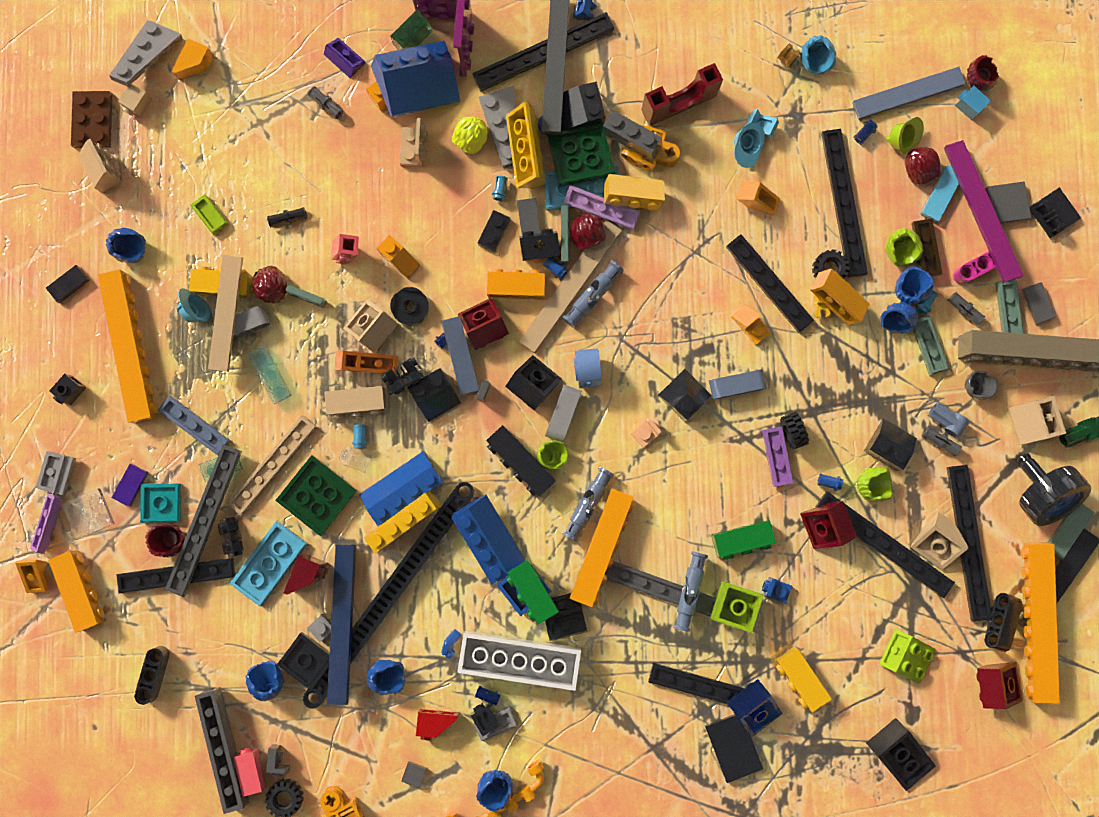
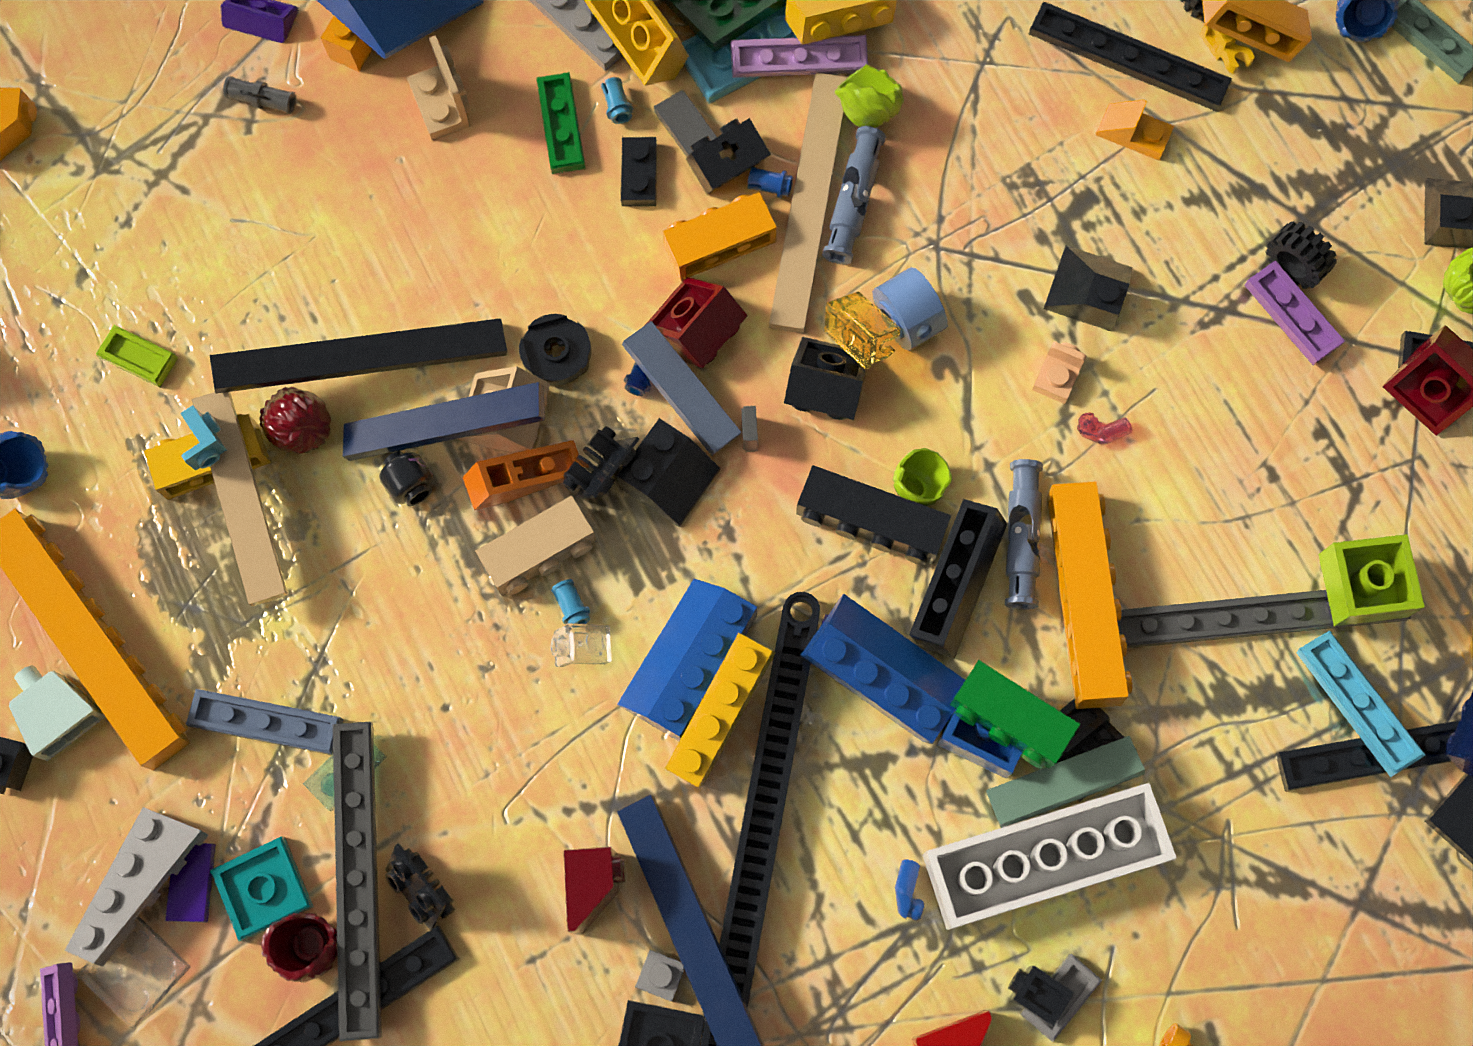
camera: 25 degrees left, 10 degrees down
light grey plate [36,451,76,495] -> none
medium azure piece [177,288,211,323] -> none
light grey beam [212,306,270,340] -> none
tan tile [227,415,317,516] -> none
medium azure tile [230,521,308,607] -> none
clear light blue plate [247,345,292,404] -> none
black pin [267,207,307,228] -> none
dark green plate [275,455,358,536] -> none
sand green tile [286,284,327,308] -> none
coral brick [331,234,359,264] -> none
blue hair [367,660,406,695] -> none
light orange slope [376,235,420,278] -> none
neon yellow hair [452,116,488,154] -> none
clear blue pin [475,685,501,706] -> none
light grey beam [545,385,582,443] -> none
sand green tile [561,205,569,265] -> none
dark red hair [570,214,606,250] -> none
sand blue piece [673,551,709,632] -> none
sand blue beam [709,369,767,400] -> none
green brick [711,520,776,560] -> none
blue bracket [762,577,792,604] -> none
blue pin [817,474,843,491] -> none
none -> light aqua torso [9,665,106,761]
none -> light grey wing [65,807,209,967]
none -> medium azure bracket [180,405,227,470]
none -> black tile [209,318,507,394]
none -> dark blue tile [343,382,545,461]
none -> black head [379,451,434,506]
none -> green tile [536,72,586,174]
none -> clear yellow hinge [824,291,900,369]
none -> lime hair [834,64,904,128]
none -> black brick [909,499,1007,659]
none -> sand green tile [986,736,1145,828]
none -> clear pink arm [1077,412,1132,445]
none -> medium azure tile [1296,630,1425,777]

